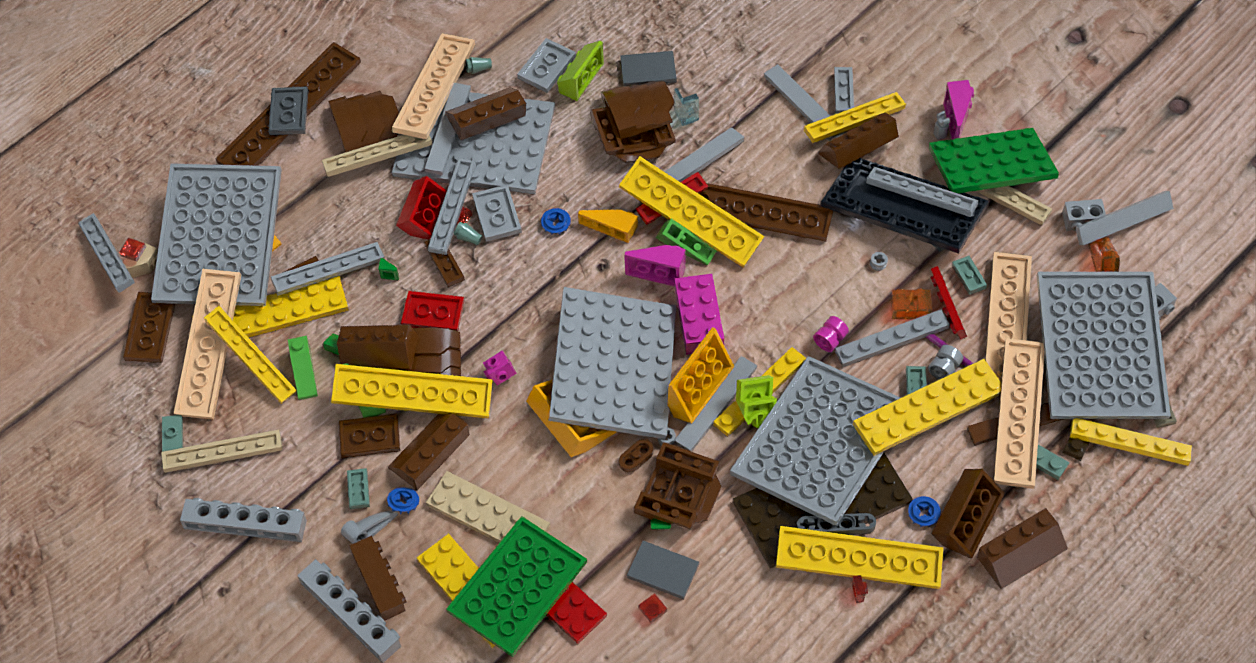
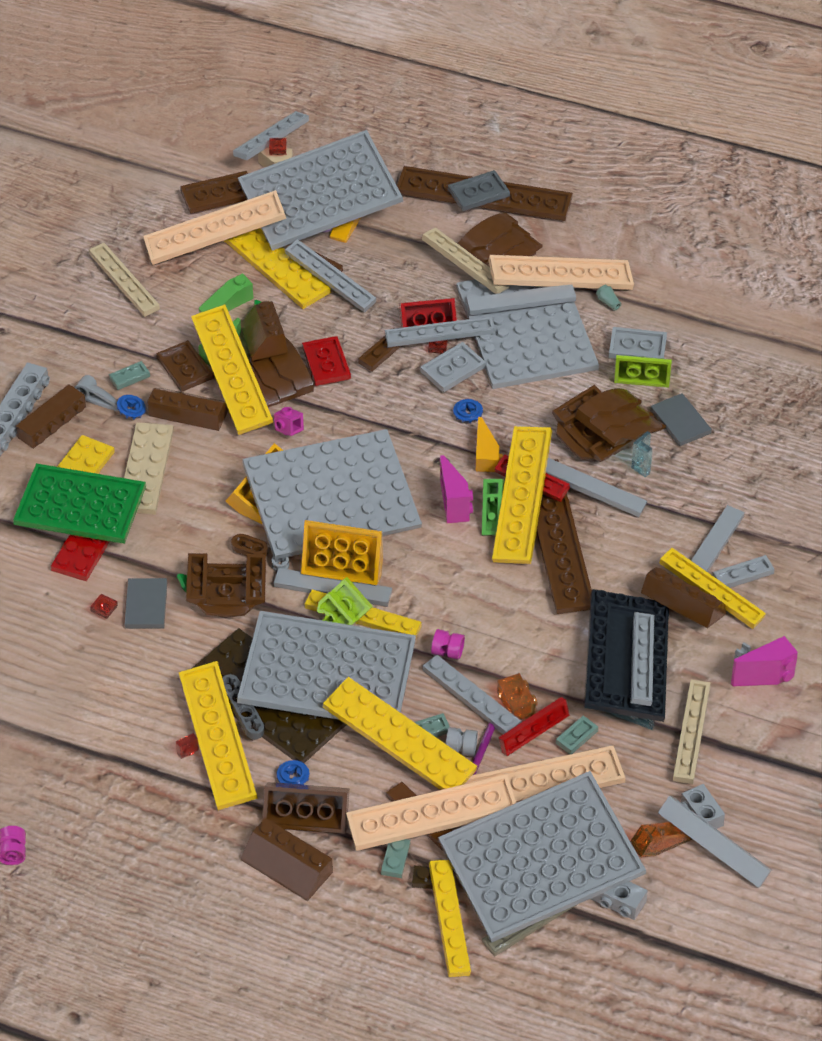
camera: 65 degrees right, 10 degrees down
sand green plate [162,415,183,452] -> none
light grey brick [180,498,307,542] -> none
yellow plate [204,306,296,404] -> none
green slope [378,258,400,280] -> none
reddish brown slope [445,87,527,141] -> none
sand green cone [454,222,483,245] -> none
dark pink brick [675,274,724,355] -> none
light grey bush [870,252,888,271] -> none
green plate [929,128,1059,194] -> none

